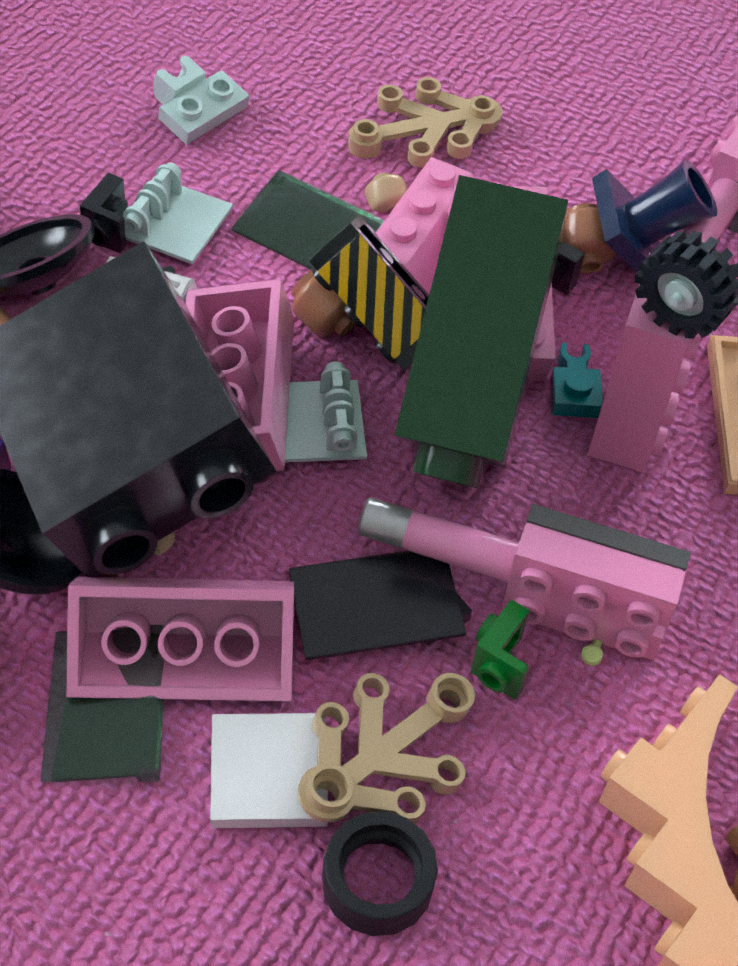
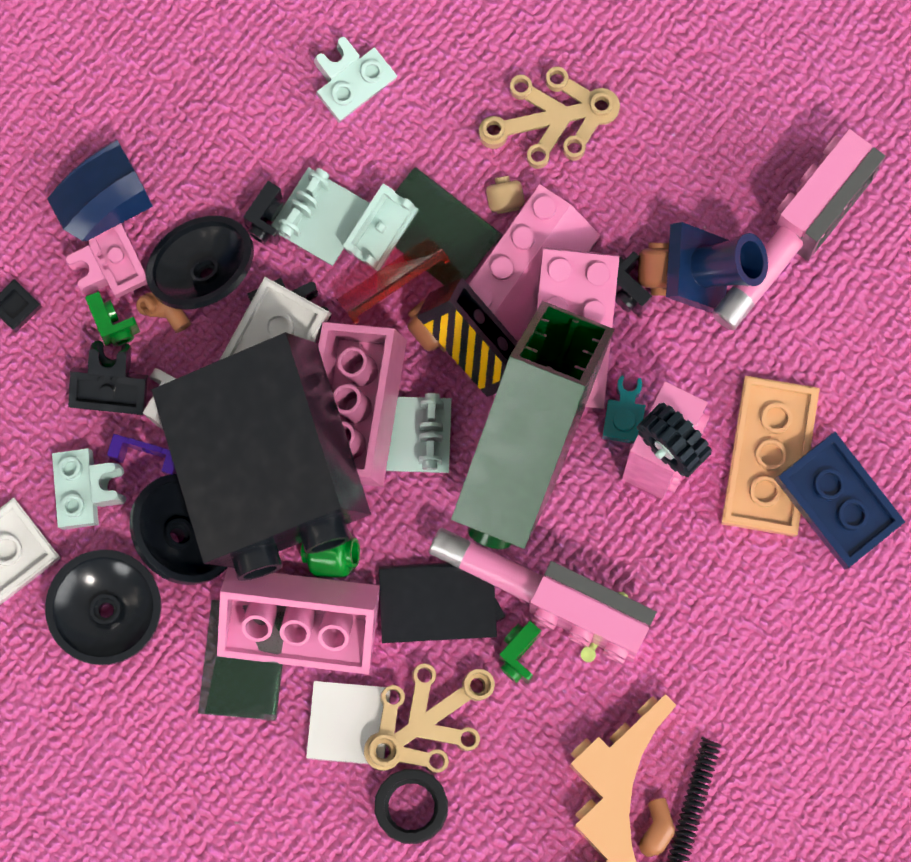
camera: 15 degrees right, 25 degrees up
none -> green head [301,530,360,577]
none -> clear red piece [336,237,450,325]
none -> light aqua hinge [342,183,419,272]

